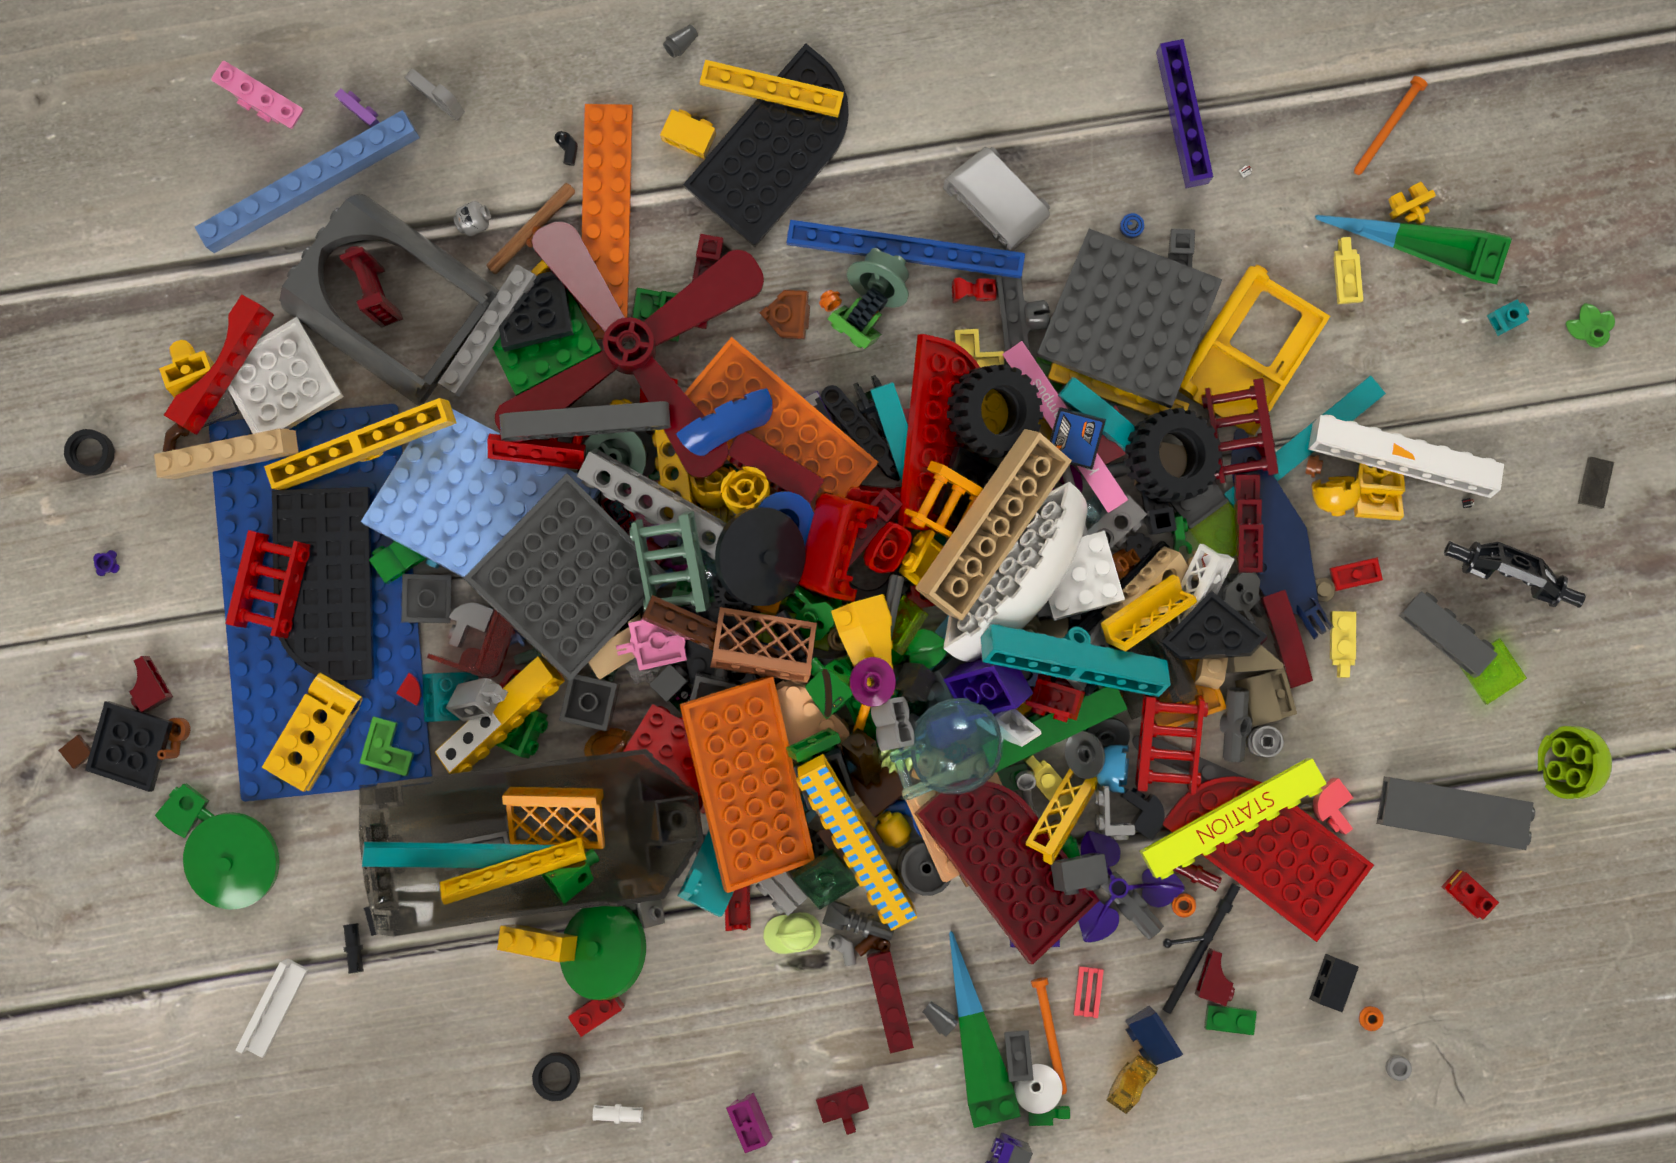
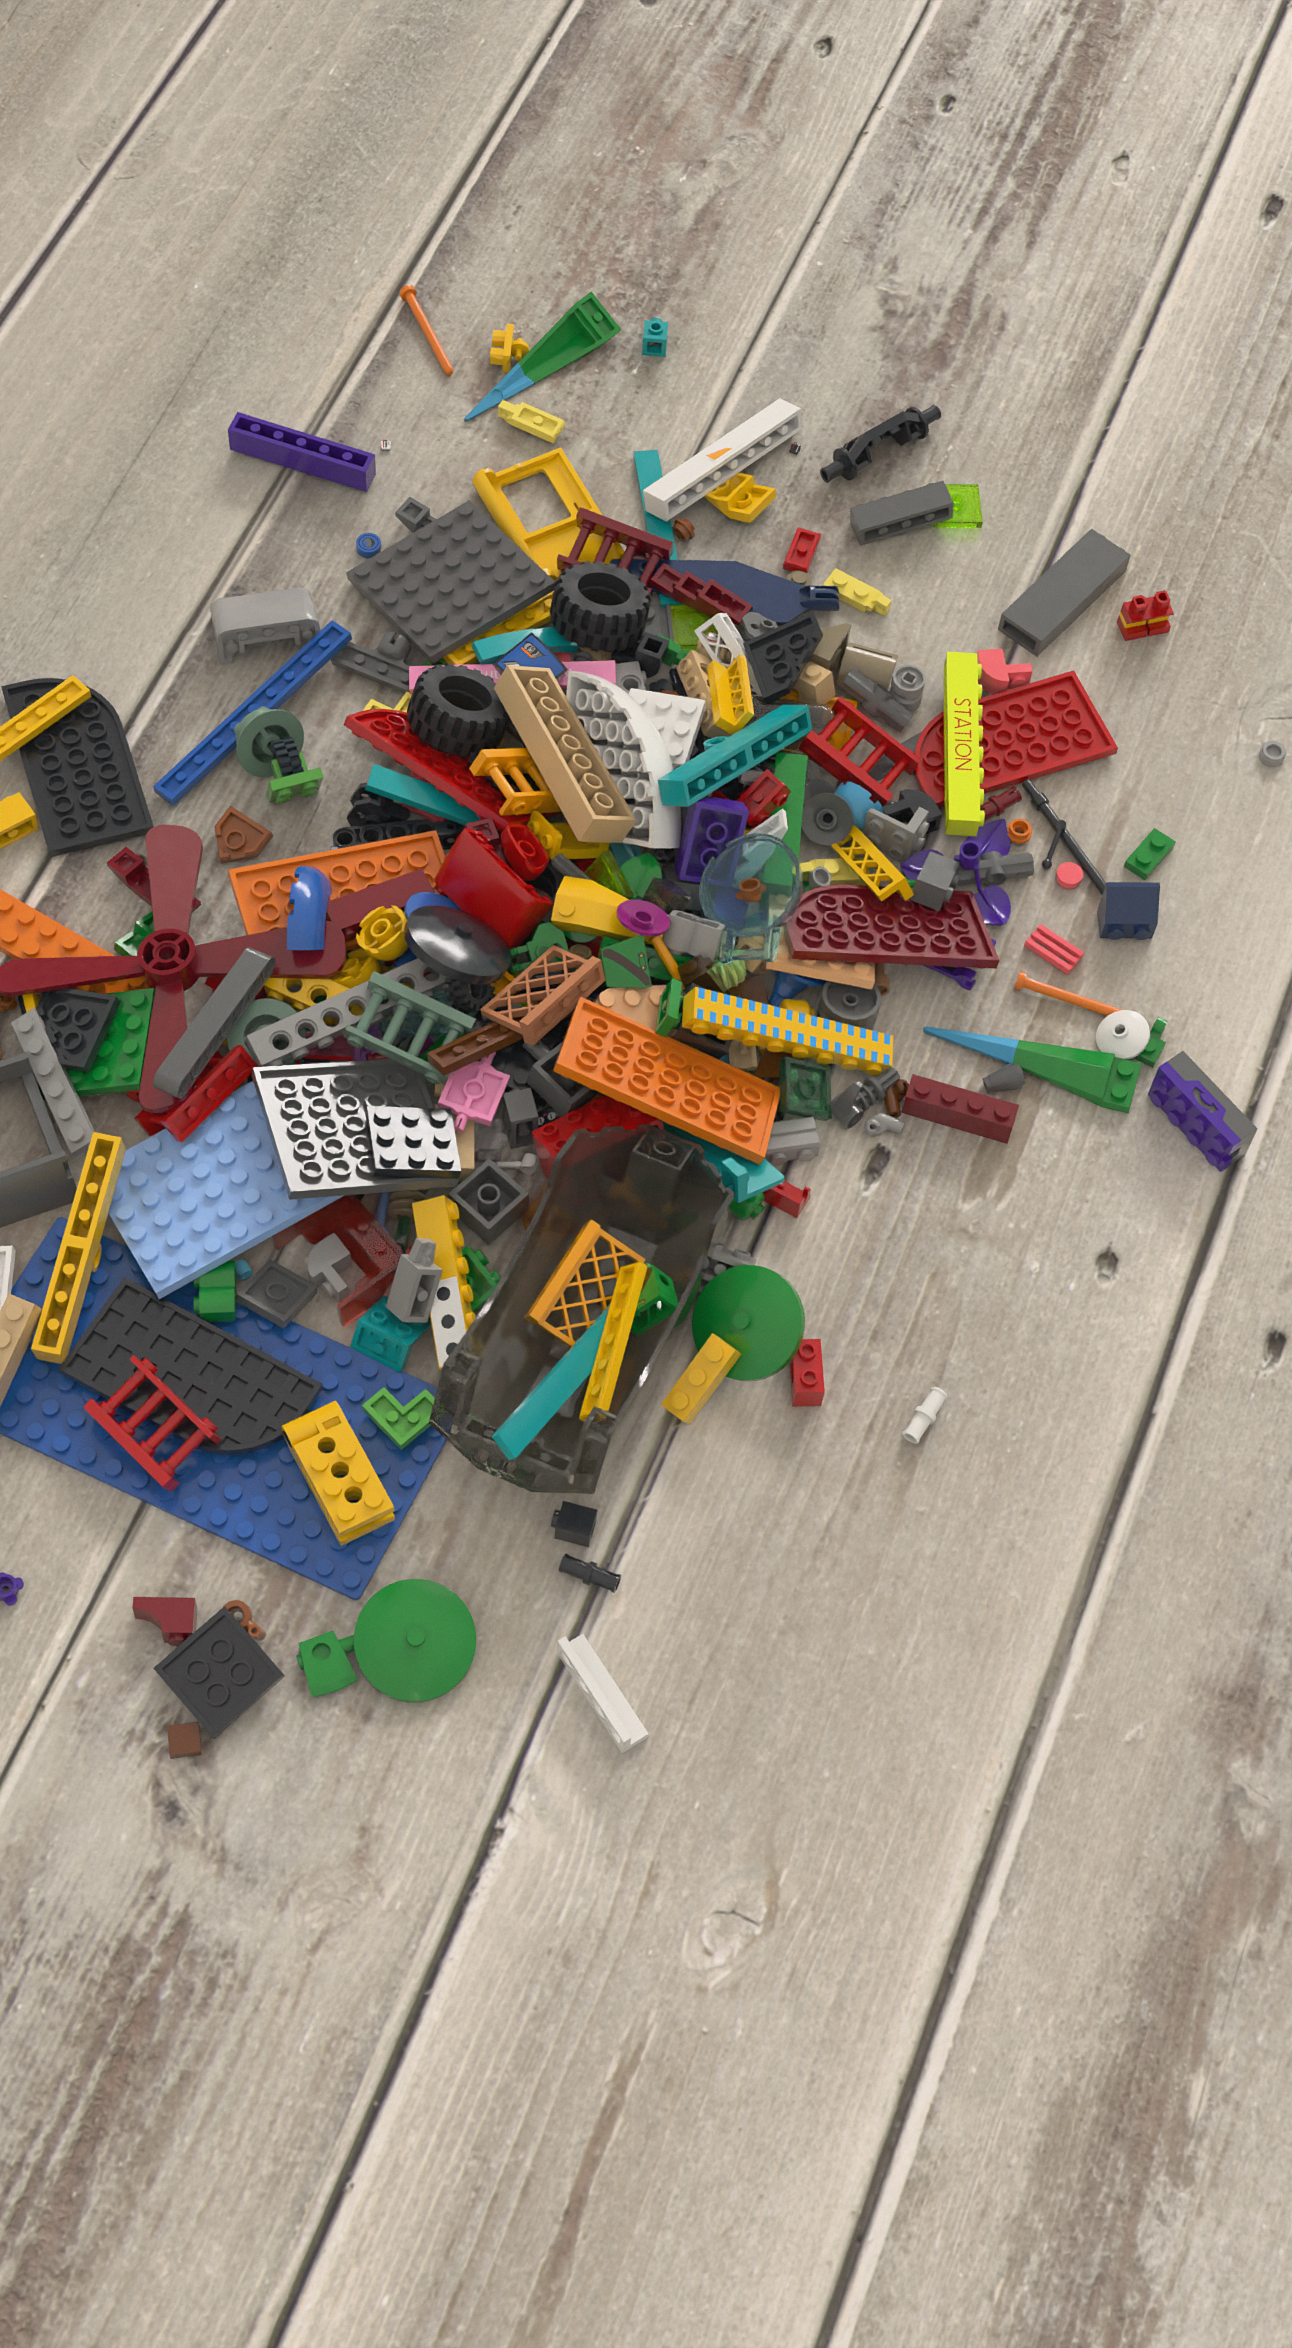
camera: 65 degrees left, 25 degrees down
red tile [396,673,421,706] -> none
black tyre [532,1052,580,1101] -> none
magenta hinge [726,1093,773,1153] -> none
yellowish green piece [763,912,821,954] -> none
dark red plate [816,1084,869,1135] -> none
orange plate [819,290,842,312] -> none
red leg [952,277,997,303] -> none
dark grey plate [1004,1030,1034,1082] -> none
clear yellow brick [1106,1054,1158,1114] -> none
dark red arch [1194,948,1235,1006] -> none
dark red slope [1261,590,1313,689] -> none
black hinge [1309,954,1359,1013] -> none
yellow cylinder [1311,476,1361,516] -> none
orange plate [1359,1006,1384,1031] -> none
lime cylinder [1538,726,1612,799] -> none
bright green plate [1566,303,1615,348] -> none
clear smoke plate [1577,457,1614,509] -> none
none -> plate [365,1106,461,1179]
none -> white hand [497,1153,538,1175]
none -> dark orange plate [736,878,766,902]
none -> coral tile [1056,862,1083,889]

